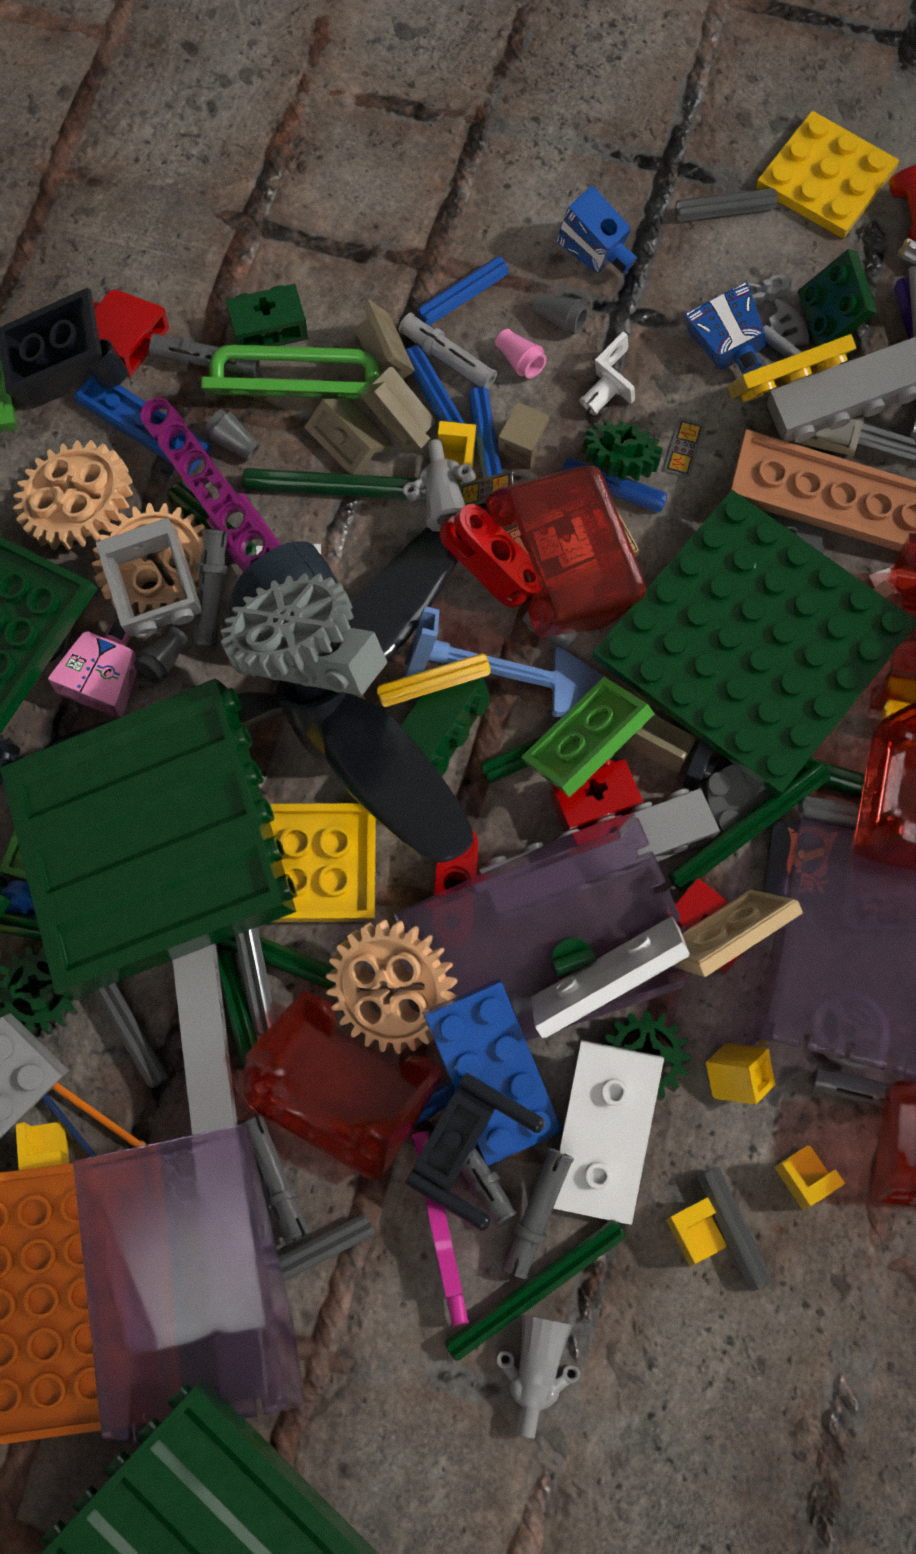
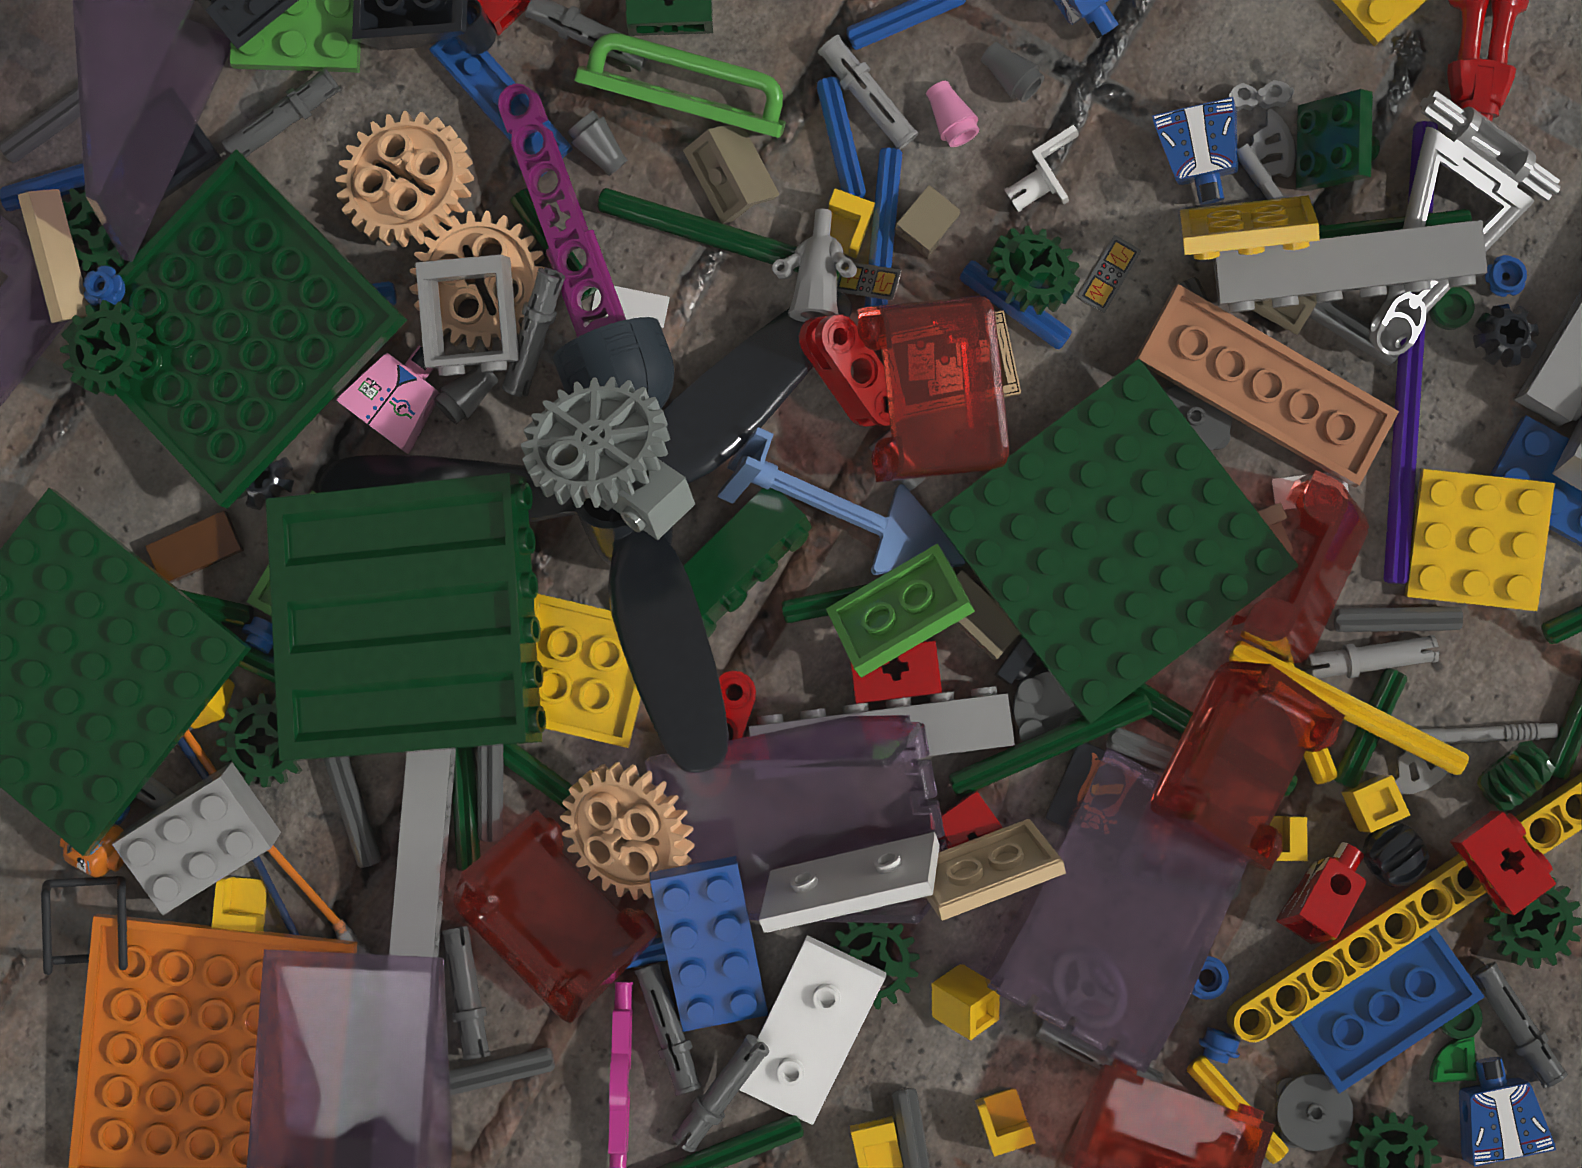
camera: 15 degrees right, 15 degrees up
dark tan panel [354,300,415,379] -> none
dark tan panel [360,367,435,451] -> none
yellow axle [377,653,491,707] -> none
black plate [405,1073,545,1231] -> none
dark green plate [551,936,596,976] -> none

